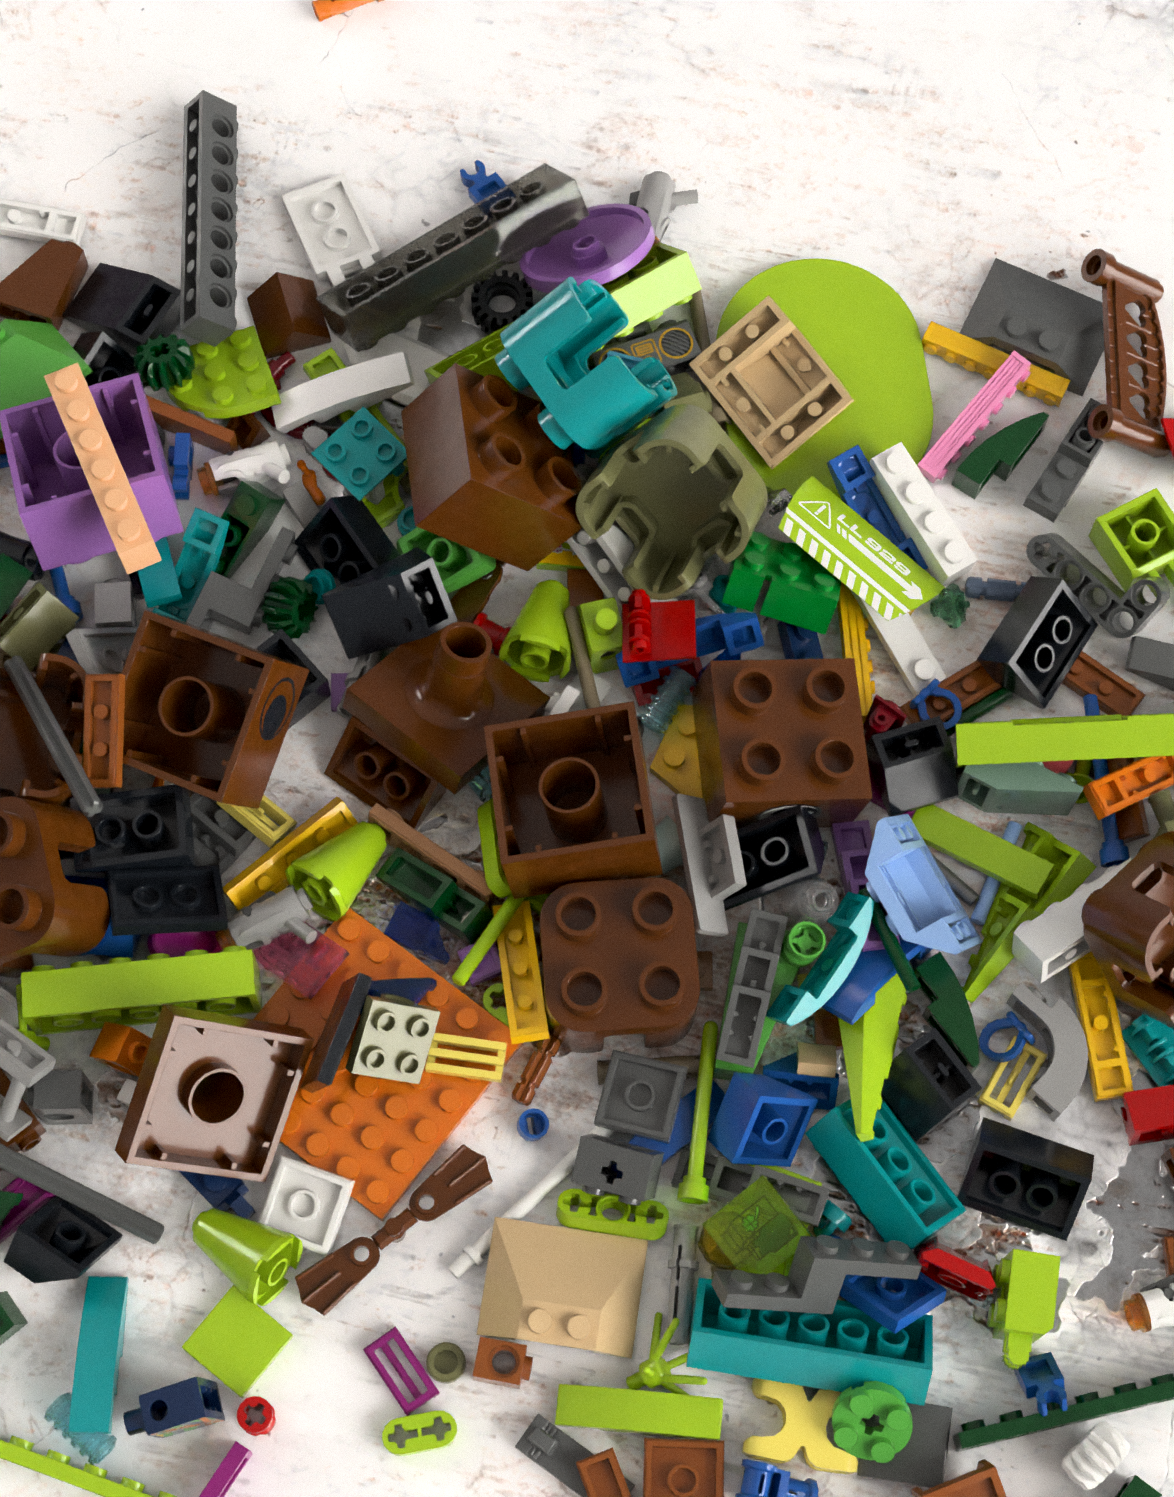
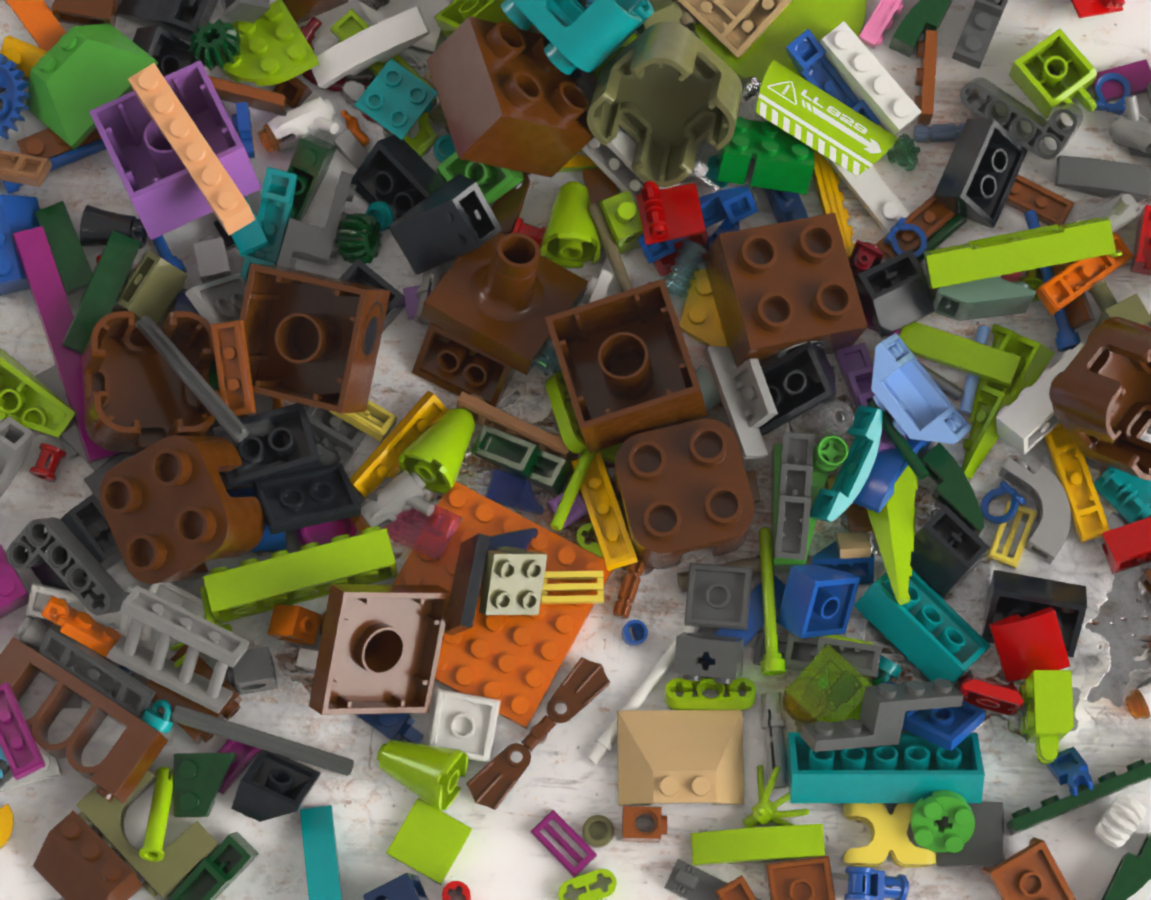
camera: 10 degrees left, 5 degrees up
none -> dark orange plate [914,30,938,125]
none -> red slope [989,607,1070,682]

